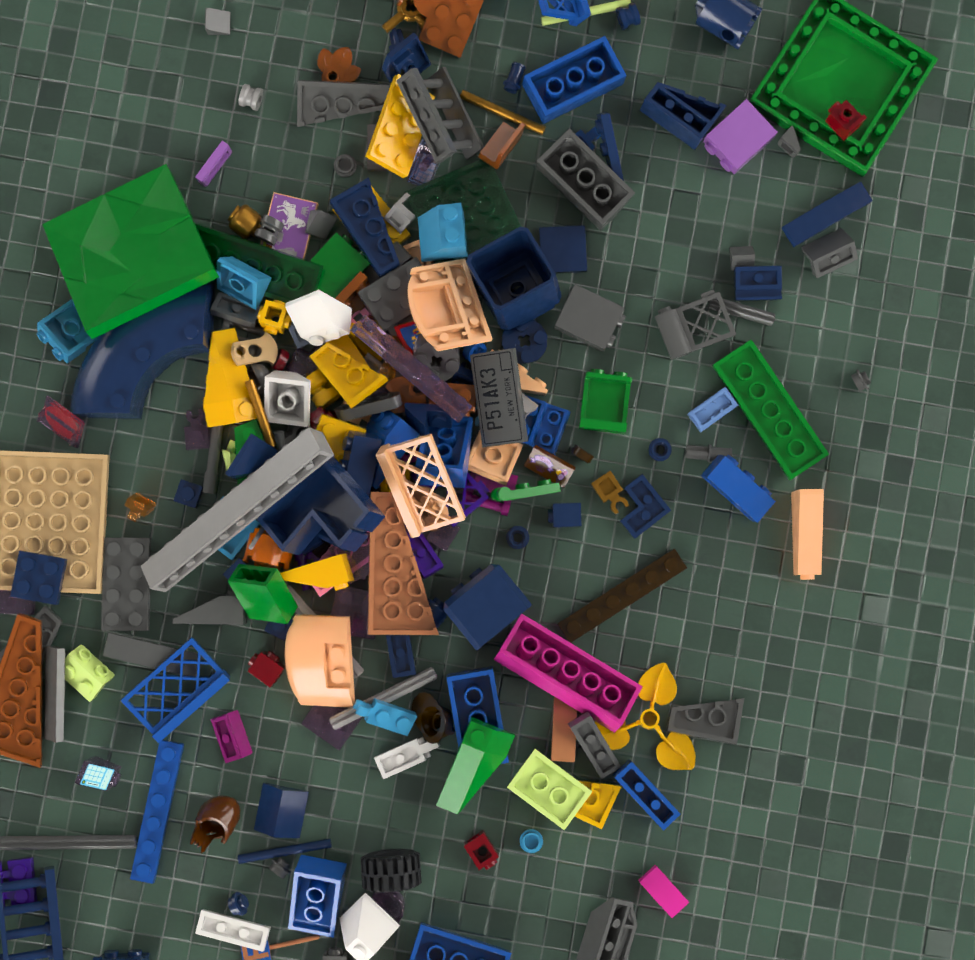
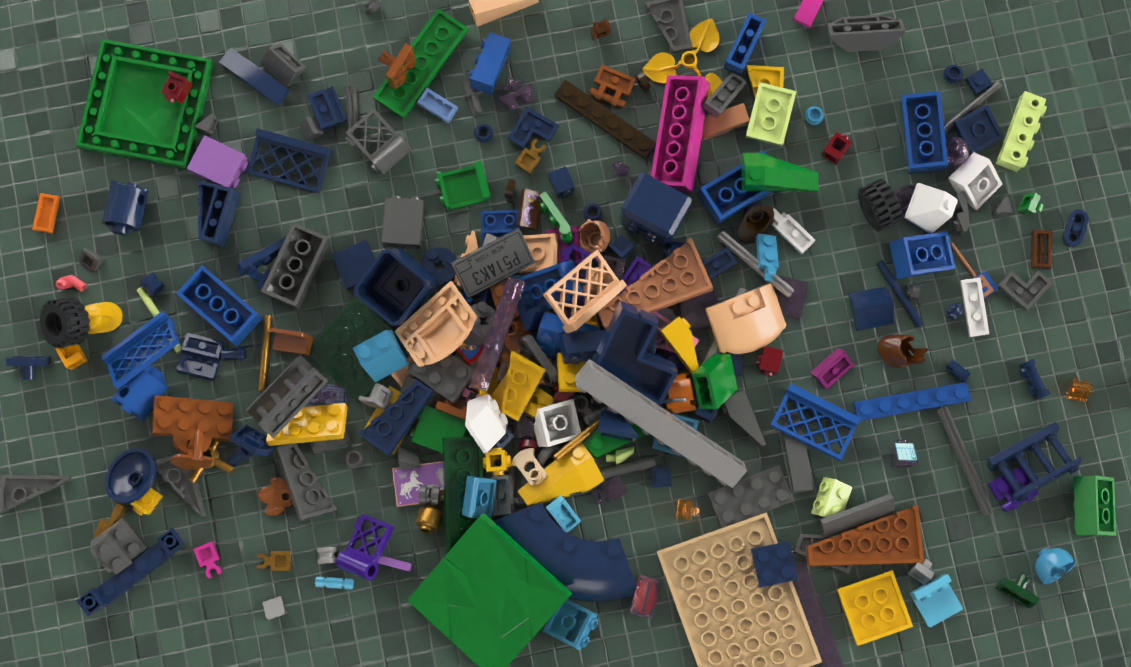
camera: 115 degrees left, 5 degrees down
none -> dark blue slope [176,333,224,381]
none -> dark blue fence [247,128,333,193]
none -> pearl gold plate [257,551,292,571]
none -> medium azure axle [315,576,354,589]
none -> dark purple piece [336,514,394,581]
none -> dark orange plate [378,43,416,90]
none -> clear purple hips [499,77,534,111]
none -> medium azure tile [546,495,581,533]
none -> nougat hair [579,219,610,254]
none -> dark orange plate [589,65,636,109]
none -> reddish brown plate [591,18,611,40]
none -> dark blue panel [608,235,635,262]
none -> clear purple plate [612,161,630,177]
none -> dark brown tile [635,71,651,91]
none -> dark blue pin [945,359,971,382]

